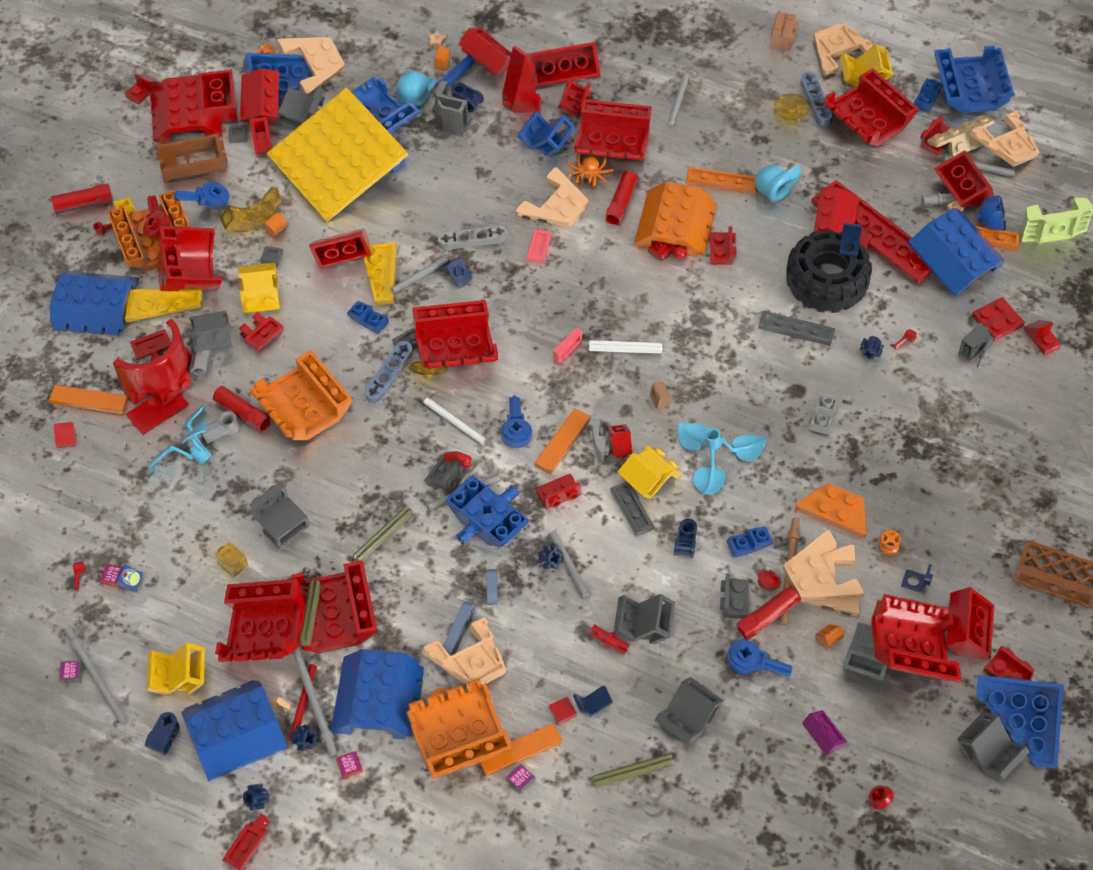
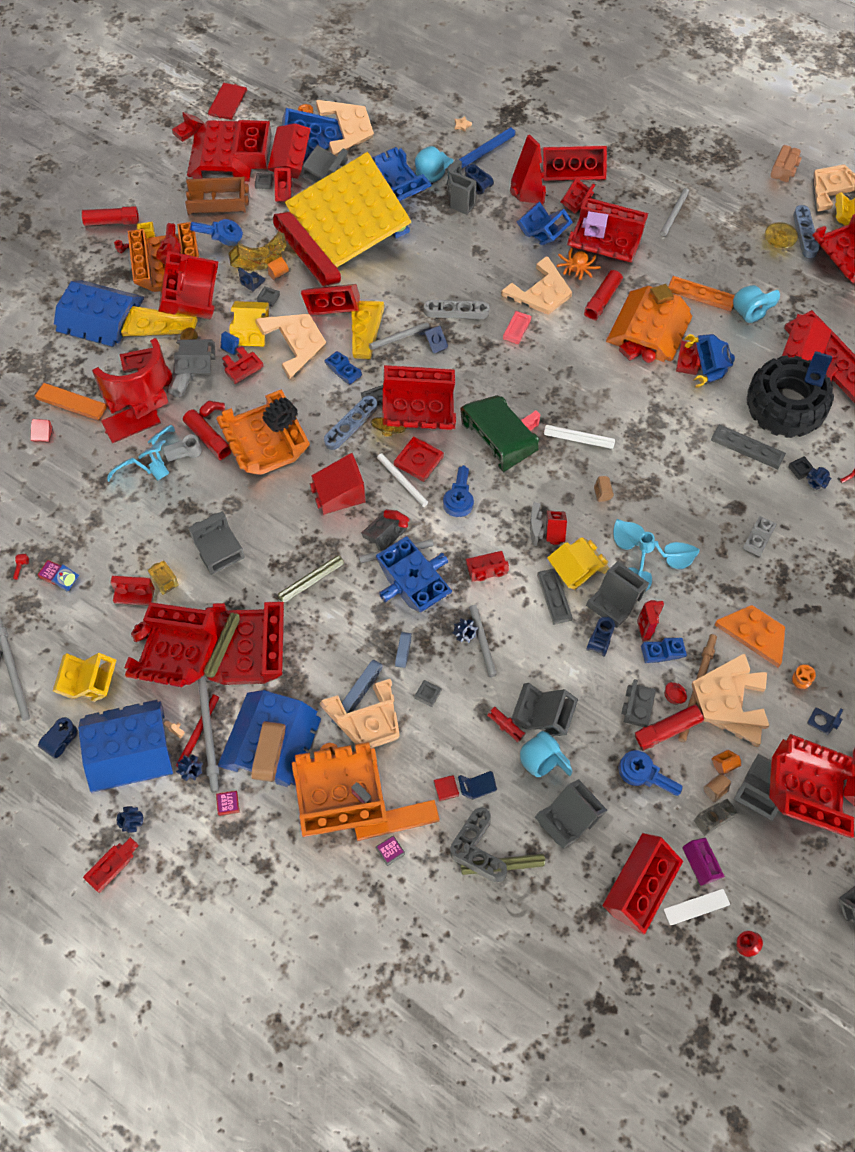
camera: 10 degrees right, 5 degrees up
orange brick [434,46,451,70] -> none
red slope [458,27,511,76] -> none
orange tile [534,408,591,474] -> none
none -> red bracket [110,576,155,606]
none -> red hat [131,621,152,642]
none -> pearl gold tile [180,327,198,340]
none -> red arm [199,401,225,418]
none -> red piece [208,82,247,120]
none -> blue tile [220,331,239,355]
none -> dark blue bracket [238,268,265,292]
none -> medium nougat beam [251,721,285,782]
none -> light nougat wing [255,314,326,379]
none -> black tyre [262,397,298,432]
none -> red beam [273,212,341,287]
none -> red slope [309,453,366,515]
none -> dark grey tile [351,782,371,804]
none -> red plate [393,436,444,482]
none -> dark grey tile [414,680,442,707]
none -> dark grey beam [450,808,507,882]
none -> dark green windscreen [460,395,539,473]
none -> medium azure piece [520,731,572,777]
none -> lavender brick [582,211,608,238]
none -> dark grey piece [586,561,649,628]
none -> red slope [602,833,683,935]
none -> red bracket [637,600,664,642]
none -> pearl gold tile [650,284,674,305]
none -> white sticker [664,889,730,925]
none -> blue torso [684,334,735,388]
none -> clear smoke leg [694,799,738,836]
none -> medium nougat brick [704,774,731,802]
none -> black tile [788,456,813,480]

